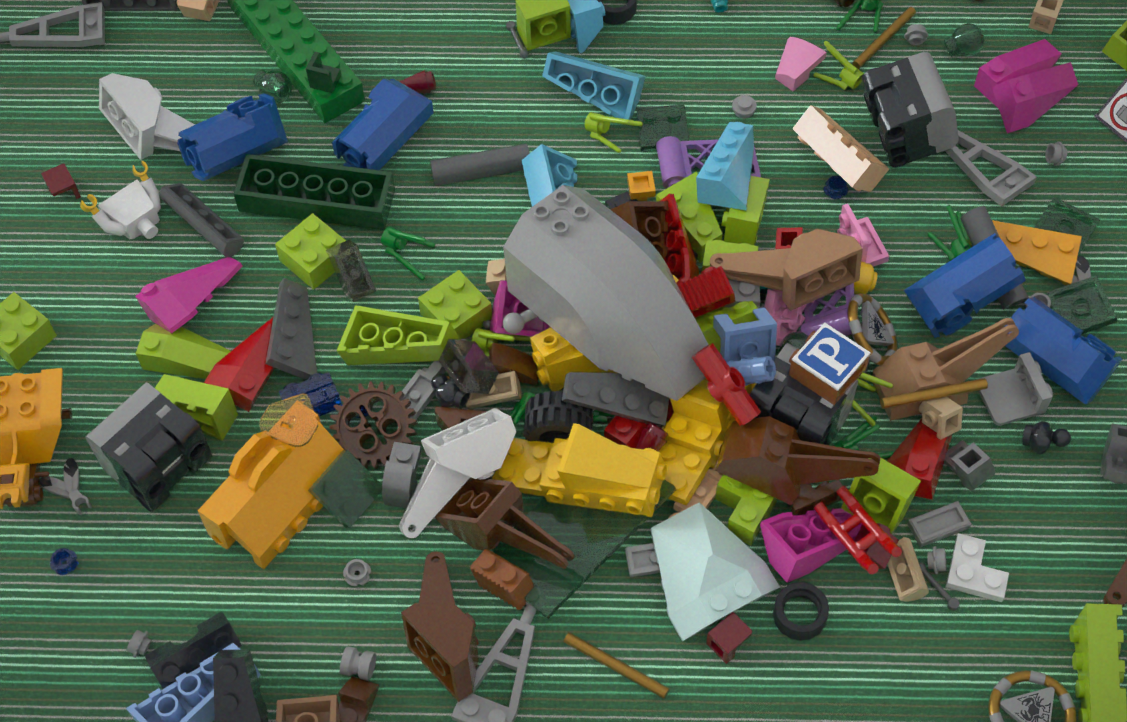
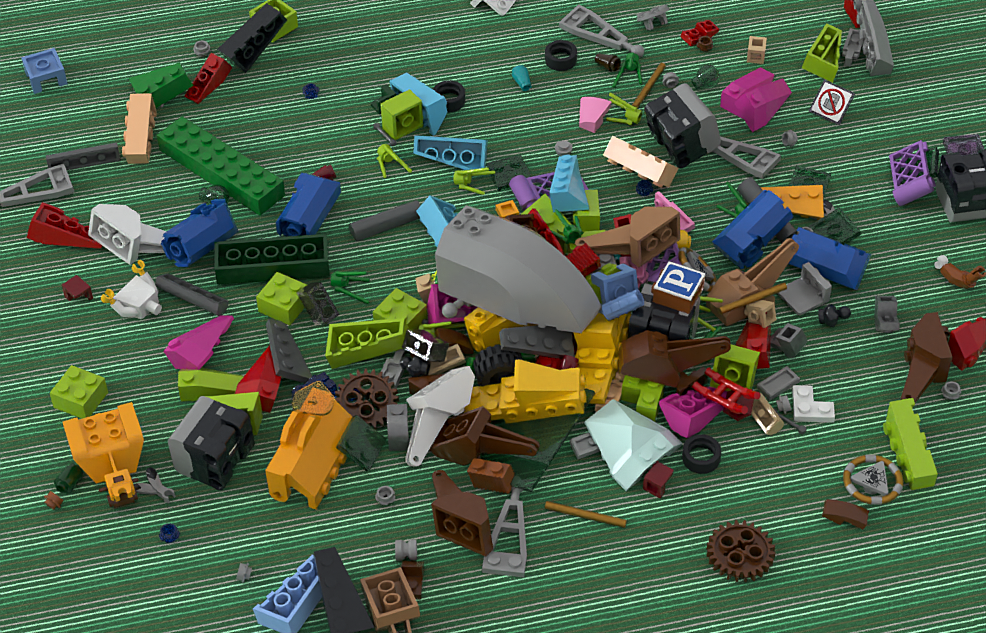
camera: 15 degrees left, 10 degrees down
black arch [145,611,242,689] -> none
dark green panel [306,52,341,93] -> none
red piece [691,343,761,426] -> none
none -> red wedge [26,202,103,249]
none -> lime plant [377,144,412,178]
none -> green plant [551,209,584,244]

